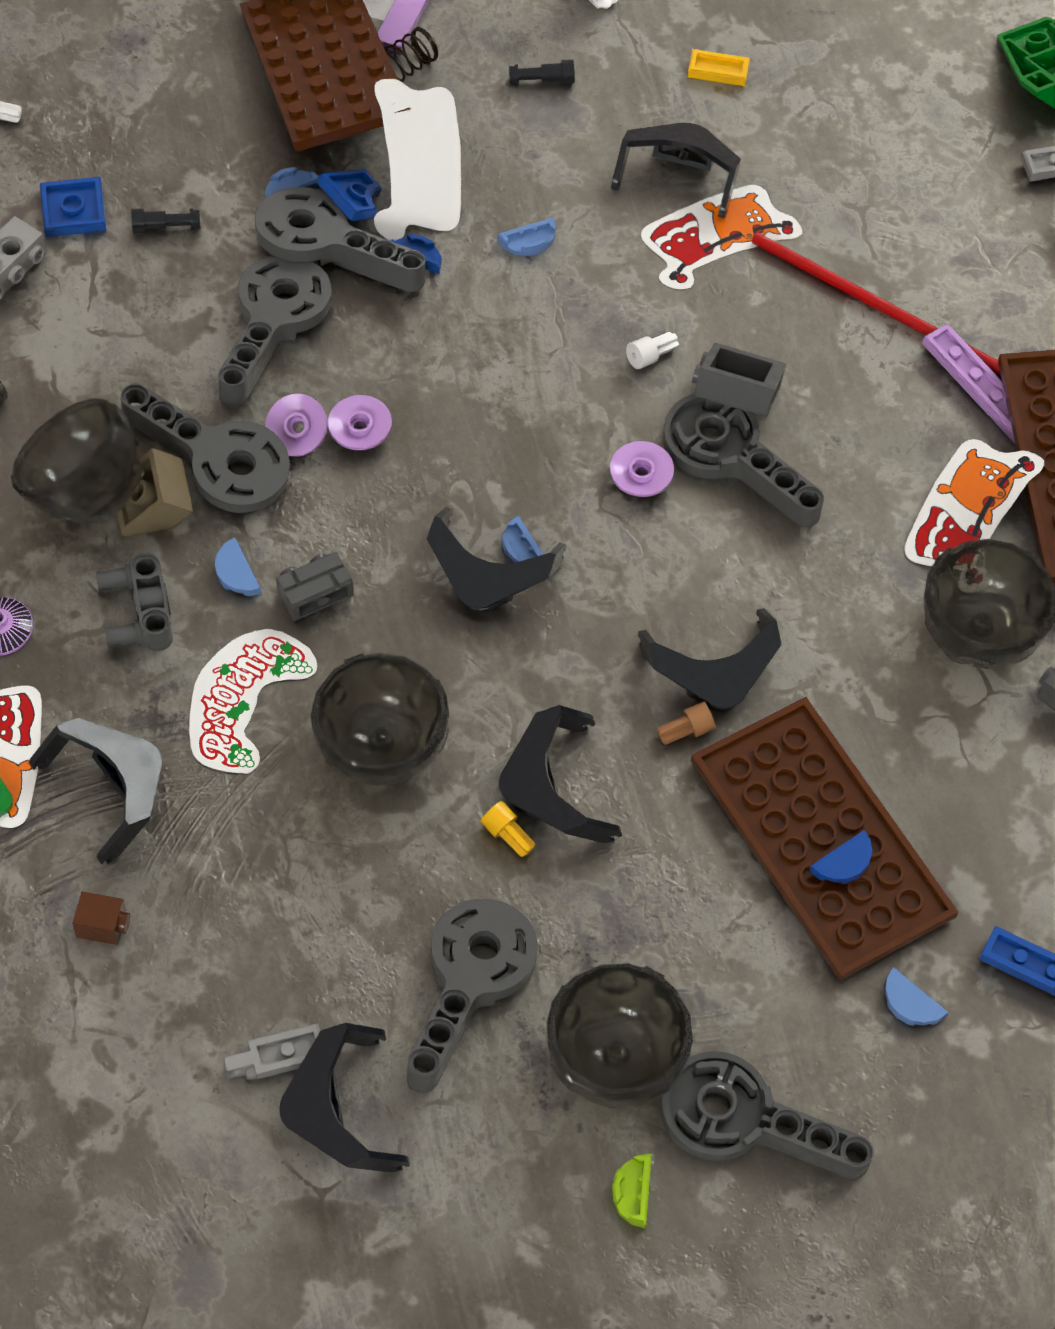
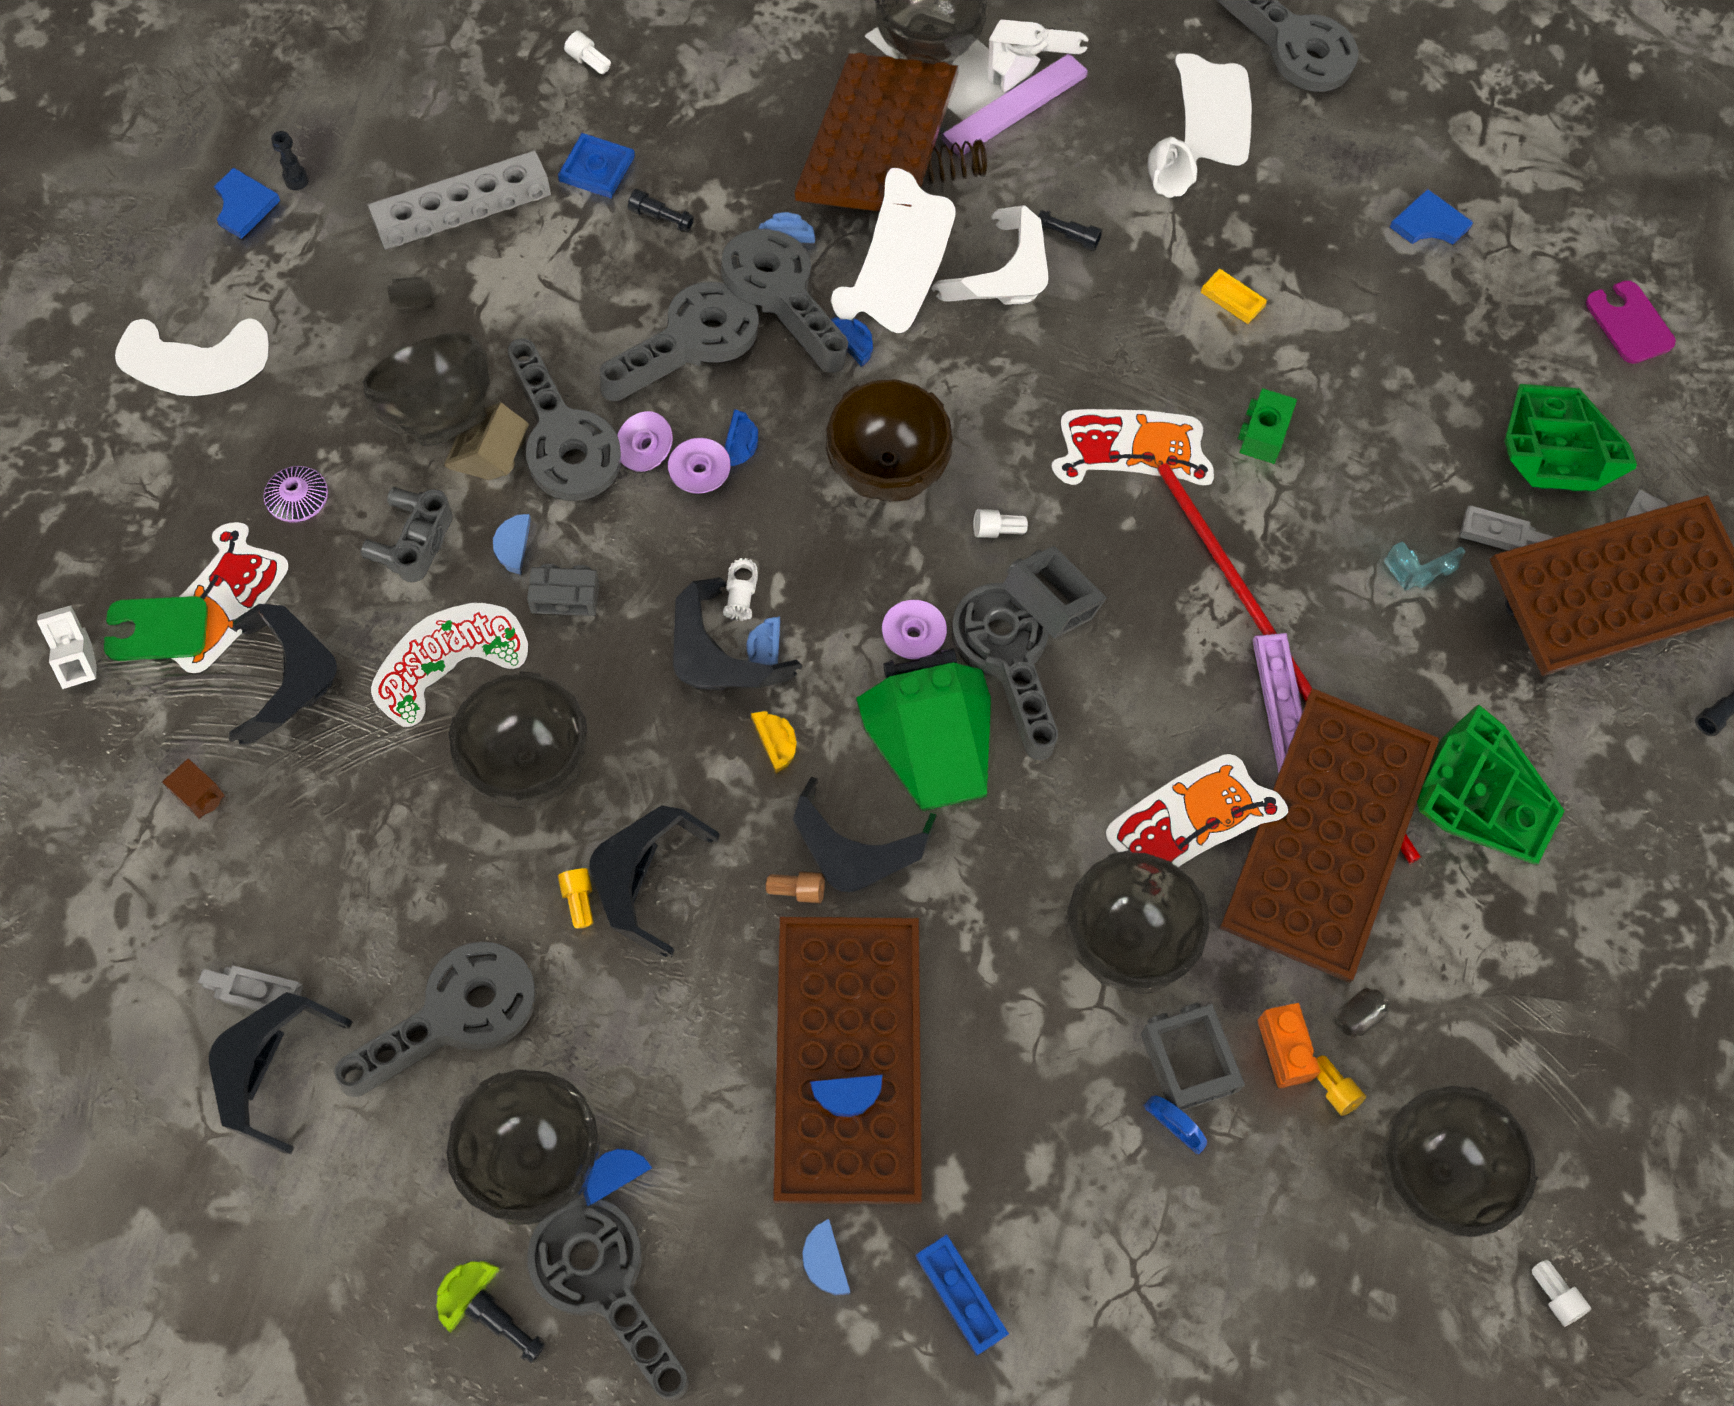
camera: 30 degrees right, 5 degrees up
blue tile [317,169,382,221] -> none
medium blue tile [497,217,556,256] -> none
black piece [611,123,741,218] -> none
none -> black piece [464,1289,546,1364]
none -> blue tile [583,1149,653,1207]
none -> white connector [723,558,758,621]
none -> blue tile [724,409,758,466]
none -> yellow tile [751,711,797,774]
none -> dark brown rock [826,379,953,502]
none -> green wedge [856,662,991,811]
none -> black piece [883,648,957,679]
none -> white piece [932,205,1048,305]
none -> green brick [1237,388,1297,464]
none -> clear light blue bracket [1384,541,1466,591]

